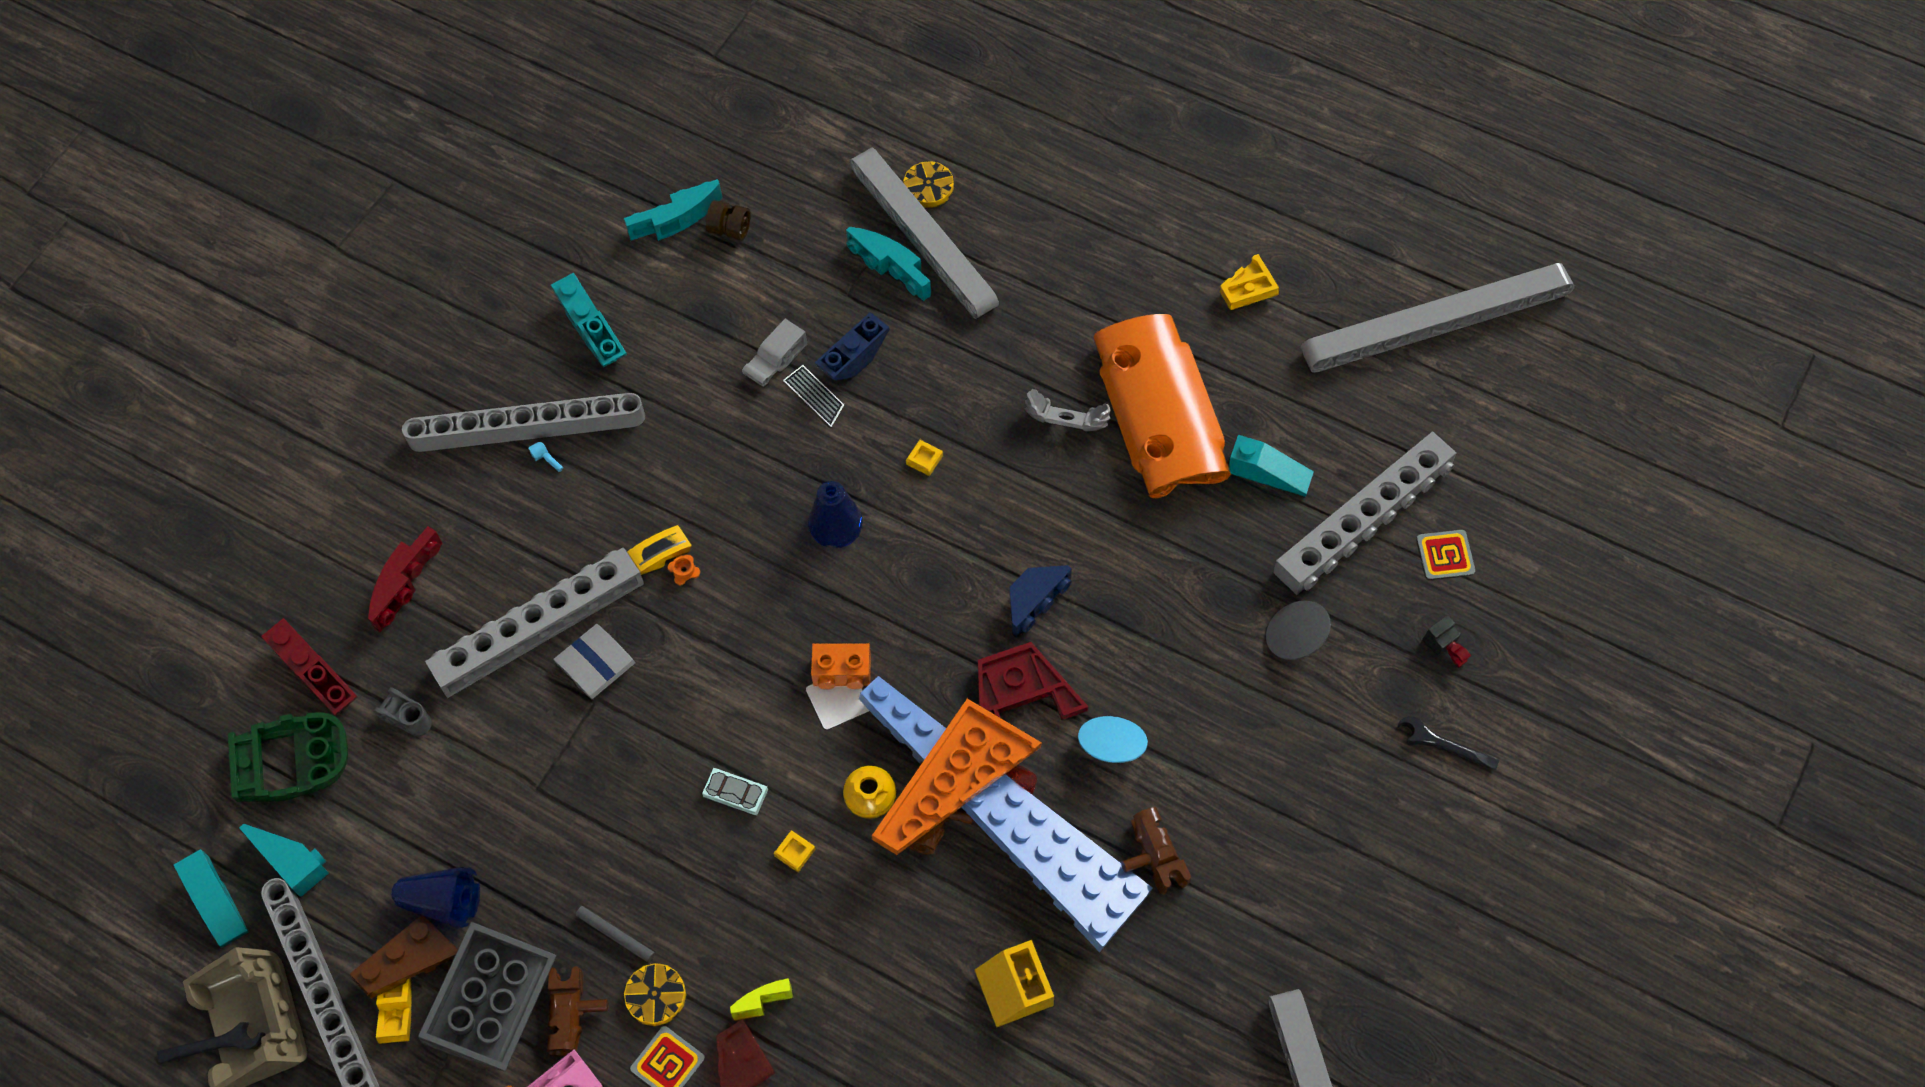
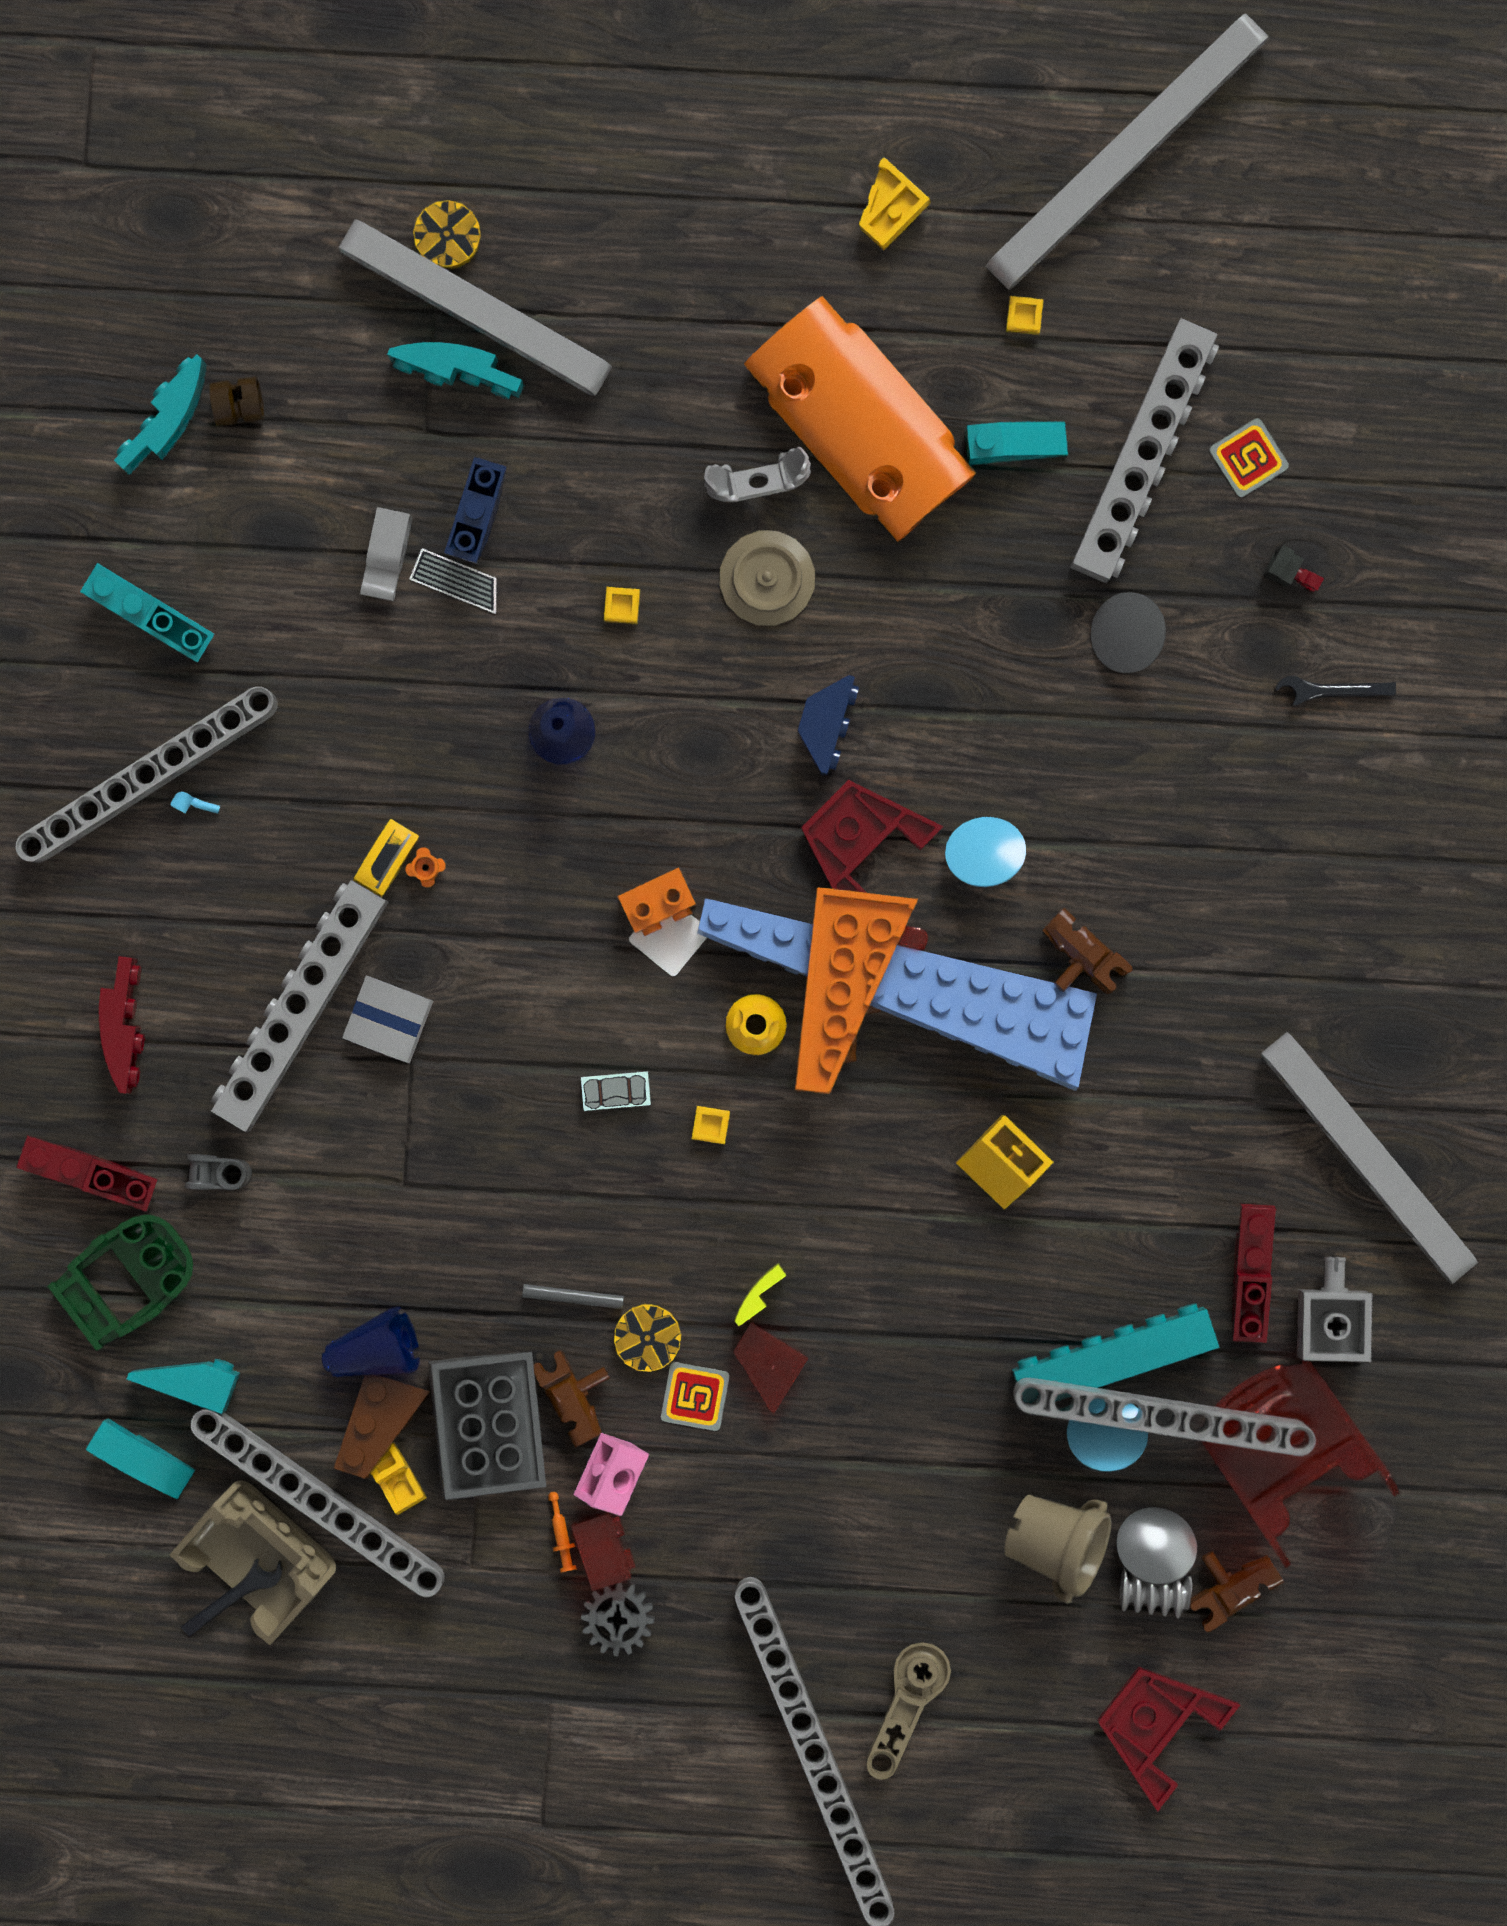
camera: 25 degrees left, 25 degrees up
none -> dark tan piece [720,531,815,626]
none -> yellow tile [1006,296,1043,335]

